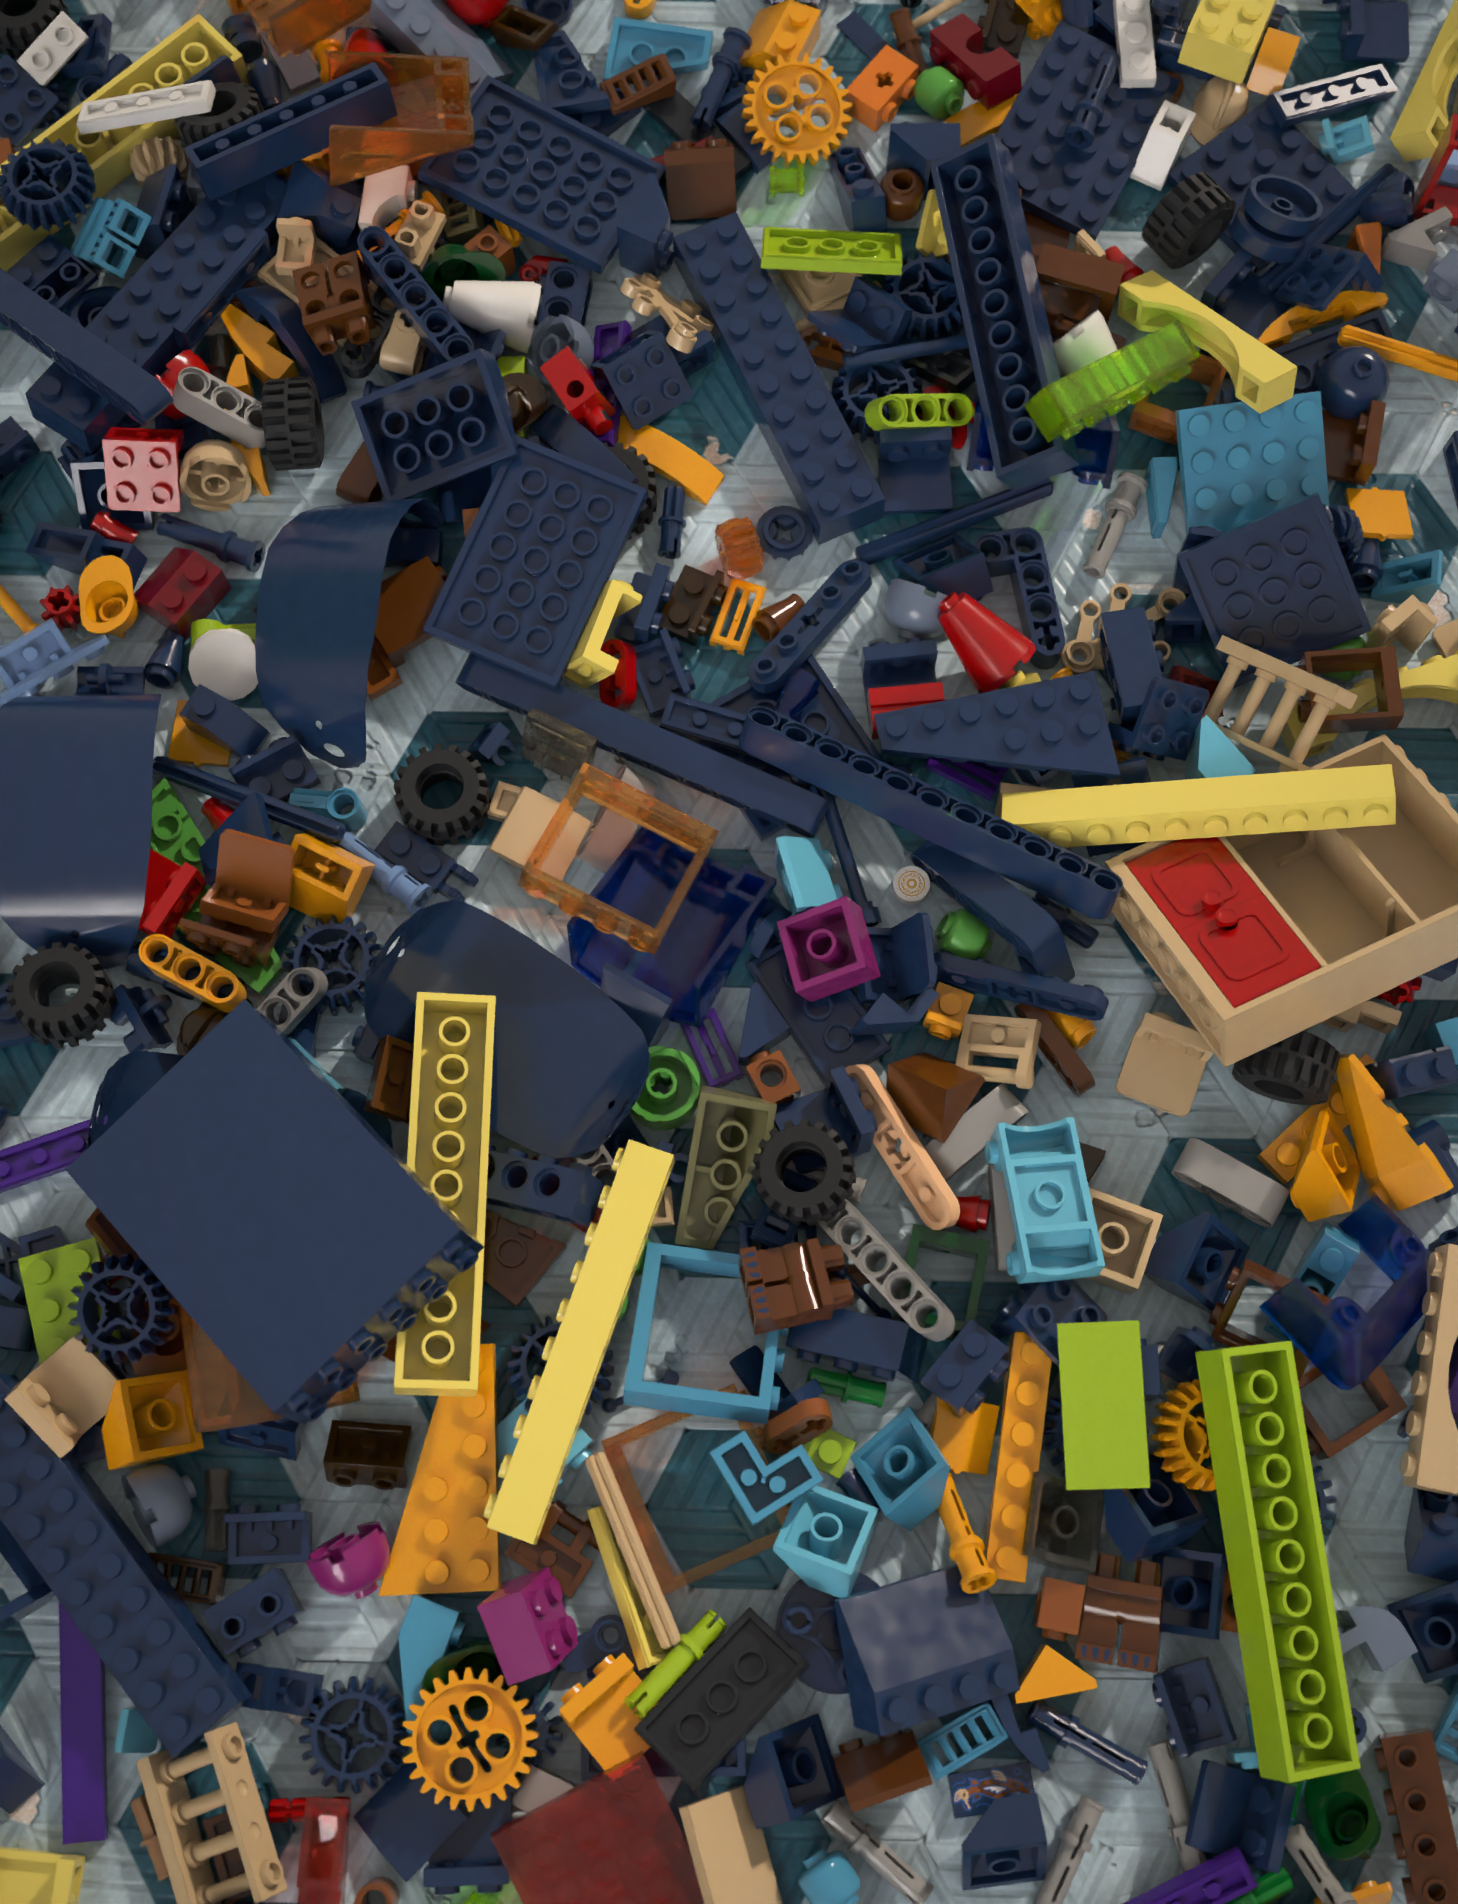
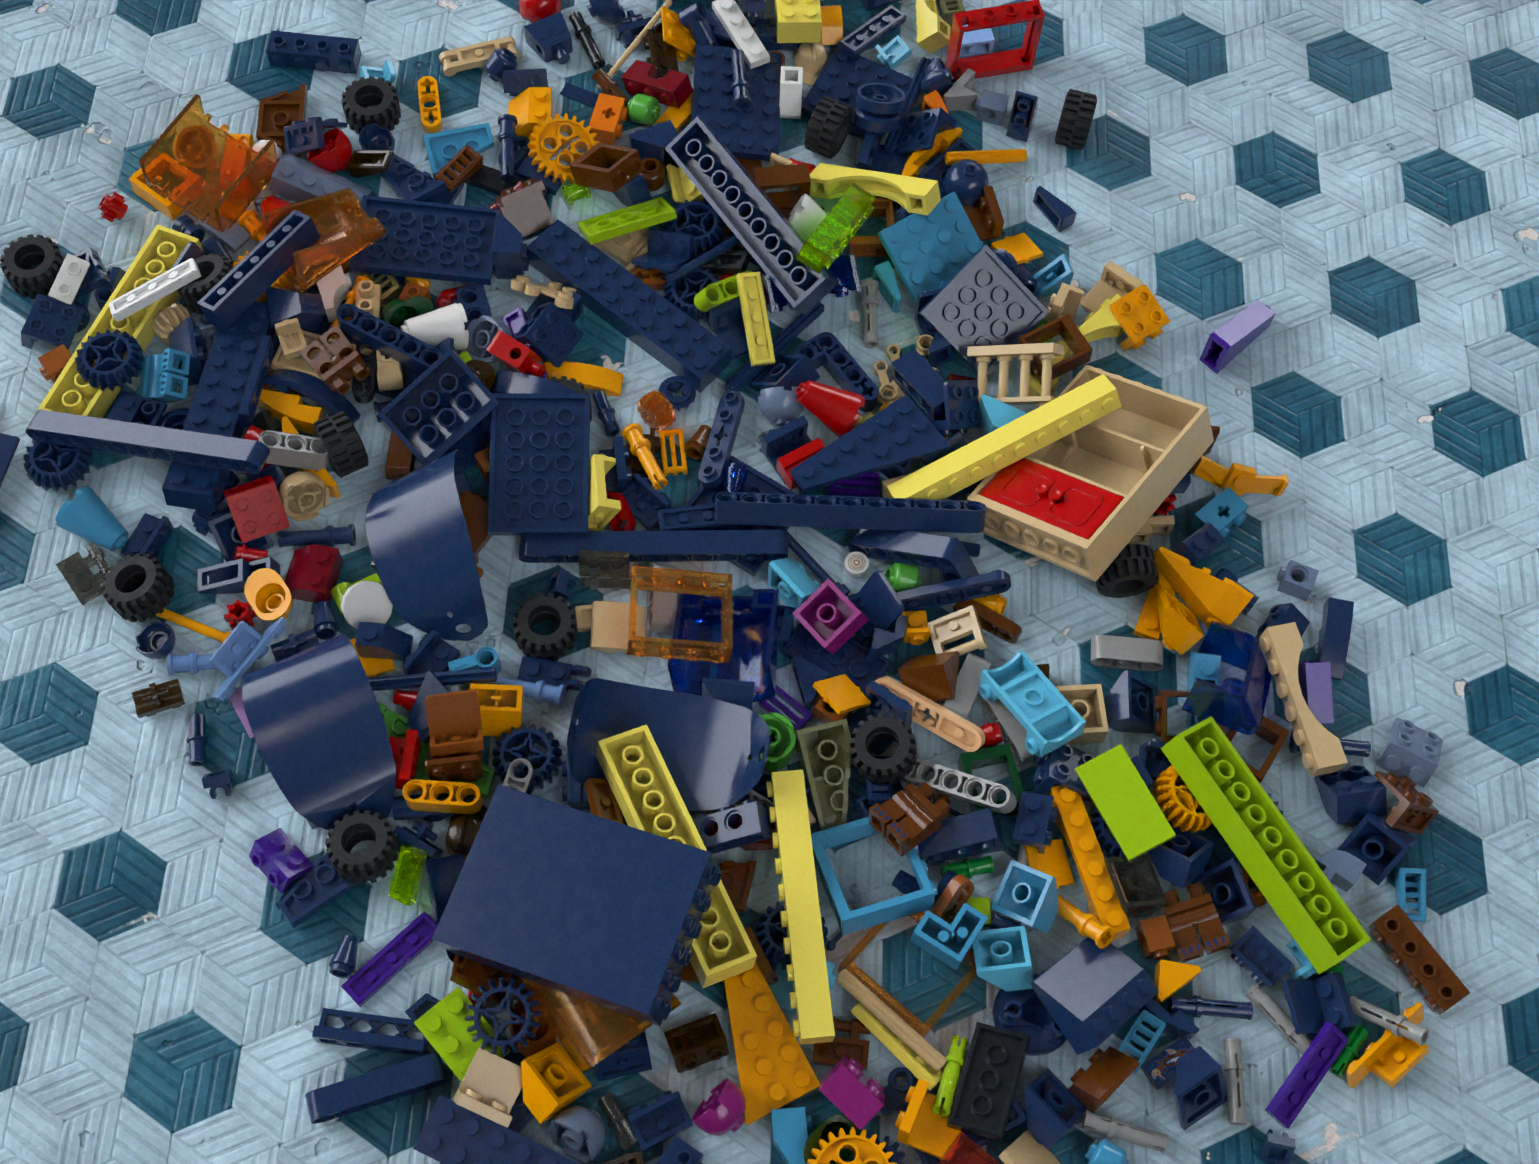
camera: 30 degrees left, 10 degrees down
tan bracket [1115,1012,1214,1117] -> none
dark green piece [1304,1769,1381,1861] -> none
none -> clear neon green slope [389,845,428,906]
none -> reddish brown window [569,142,644,193]
none -> light orange pin [622,423,668,490]
none -> light yellow tile [736,272,776,367]
none -> reddish brown tile [745,926,779,985]
none -> light orange piece [813,674,871,715]

